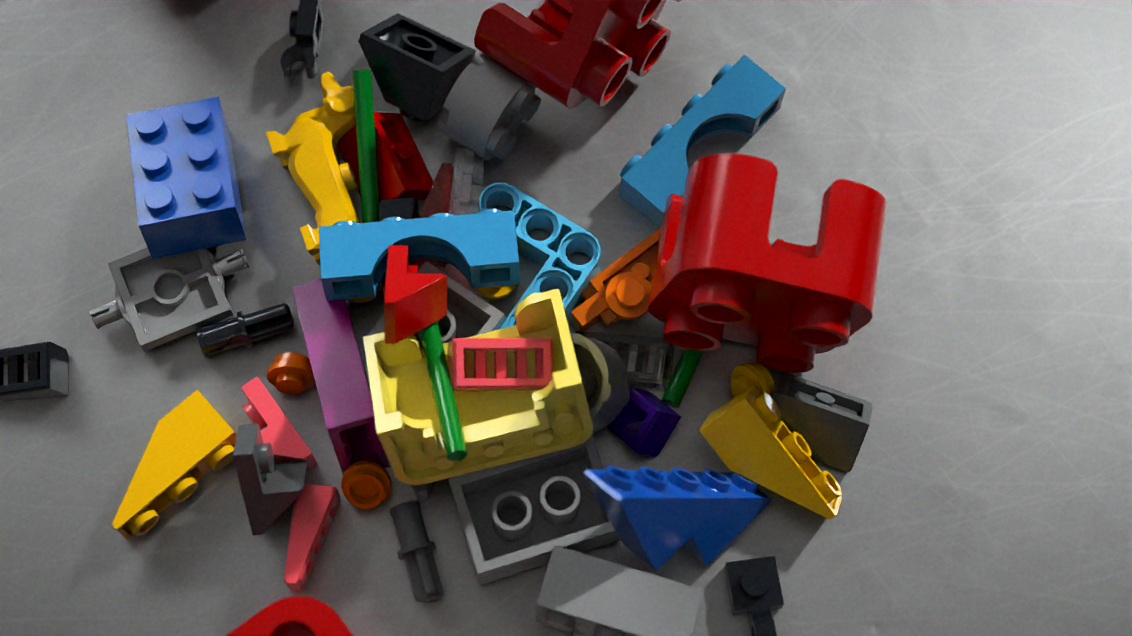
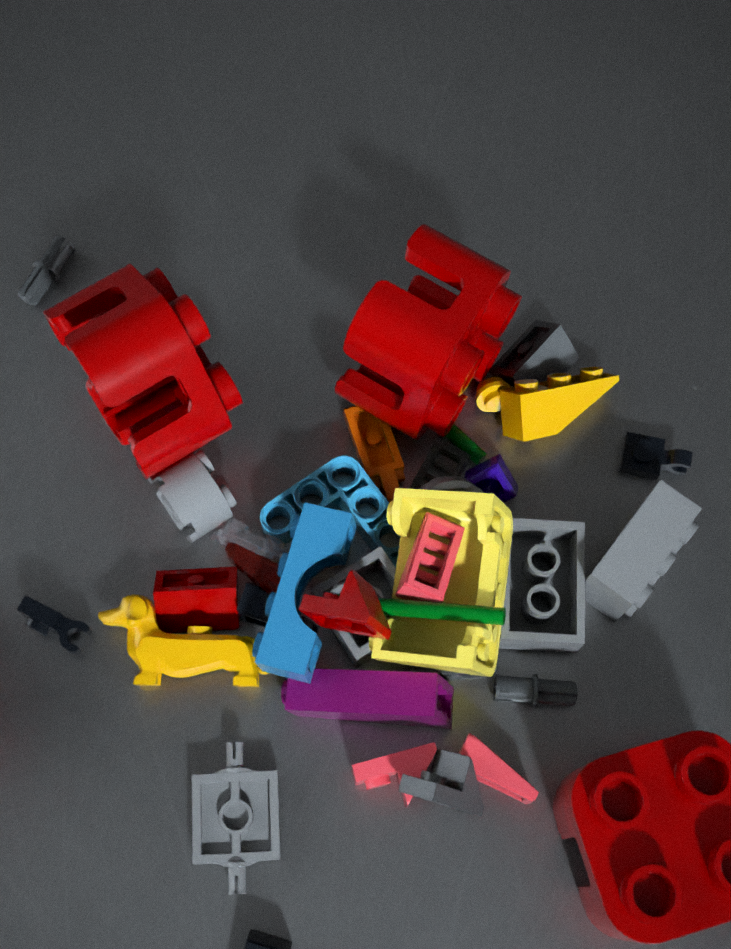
camera: 70 degrees left, 0 degrees up
yellow slope [112,389,237,540] -> none
brick [126,97,247,259] -> none
black axle [196,303,294,358] -> none
orange plate [267,352,315,394] -> none
orange plate [341,461,391,509] -> none
green bar [352,70,380,223] -> none
black slope [358,13,476,121] -> none
blue slope [584,466,772,571] -> none
orange plate [605,272,651,320] -> none
dark azure arch [619,54,786,229] -> none

